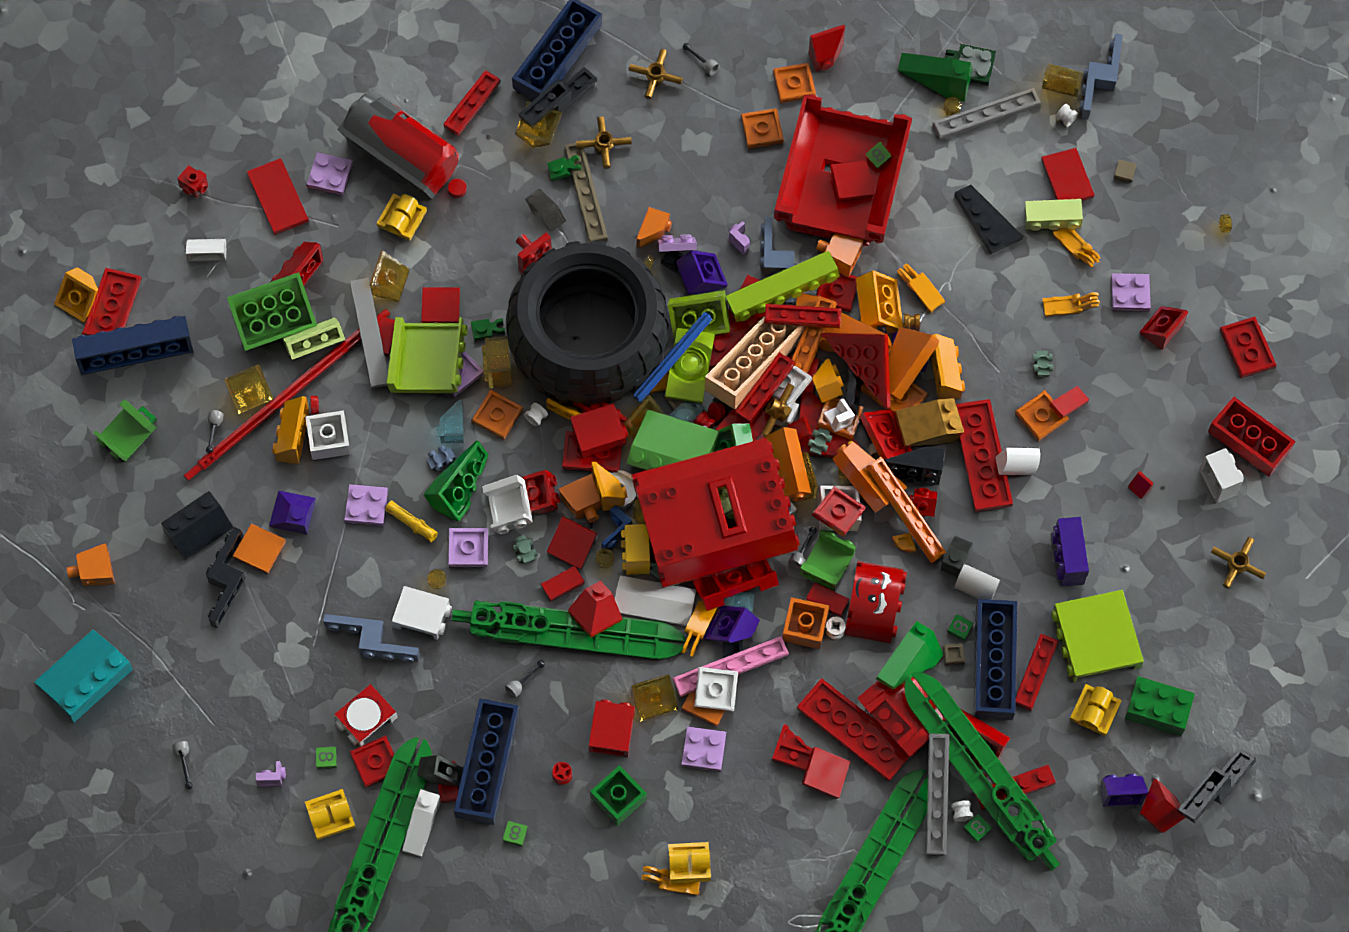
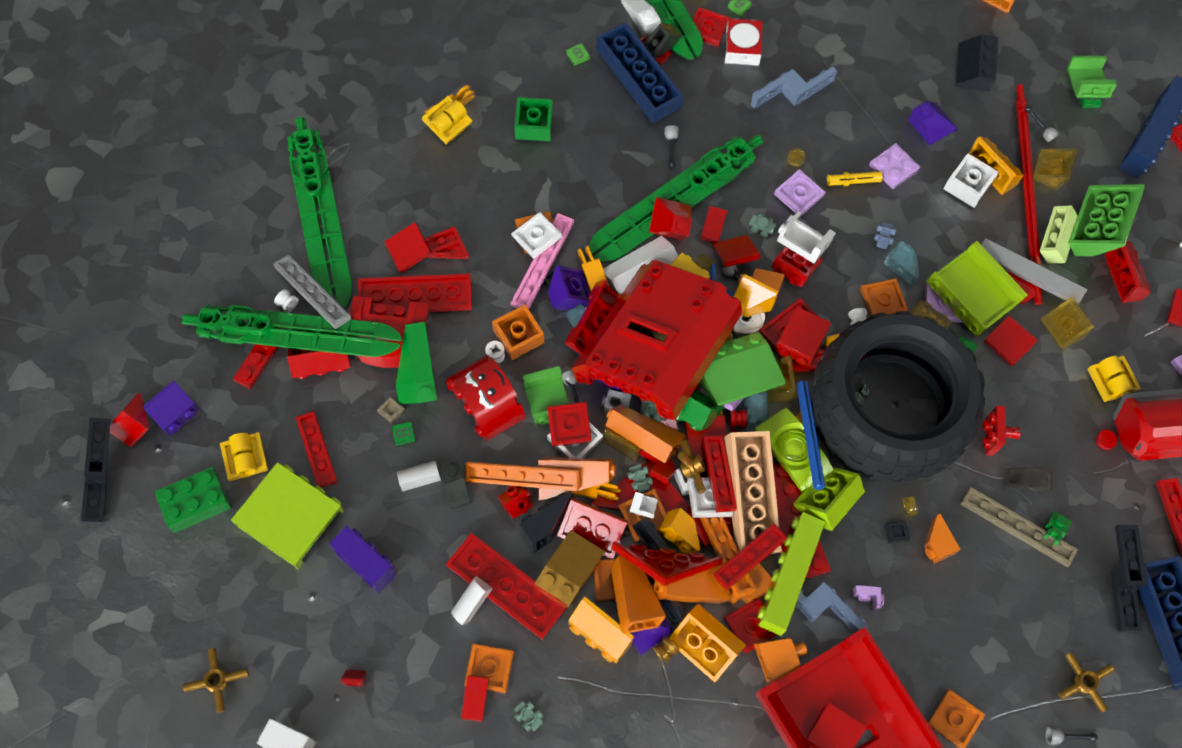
camera: 135 degrees right, 0 degrees up
black bracket [206,527,245,628] -> none
orange tile [233,523,286,574] -> none
red tile [310,395,319,415] -> none
white panel [392,586,452,640] -> none
green wedge [423,441,489,522] -> none
clear yellow slope [515,102,562,148] -> none
red wheel [552,762,572,785] -> none
pearl gold bar [576,116,632,169] -> none
red brick [589,699,635,757] -> none
clear yellow slope [631,673,678,721] -> none
lavender plate [658,234,697,252] -> none
dark purple slope [676,250,728,295] -> none
lavender plate [682,727,726,772] -> none
red tile [806,582,849,617] -> none
light orange tile [892,532,916,553] -> none
light orange arm [897,263,945,313] -> none
green tile [963,814,992,843] -> none
dark blue brick [973,599,1017,720] -> none

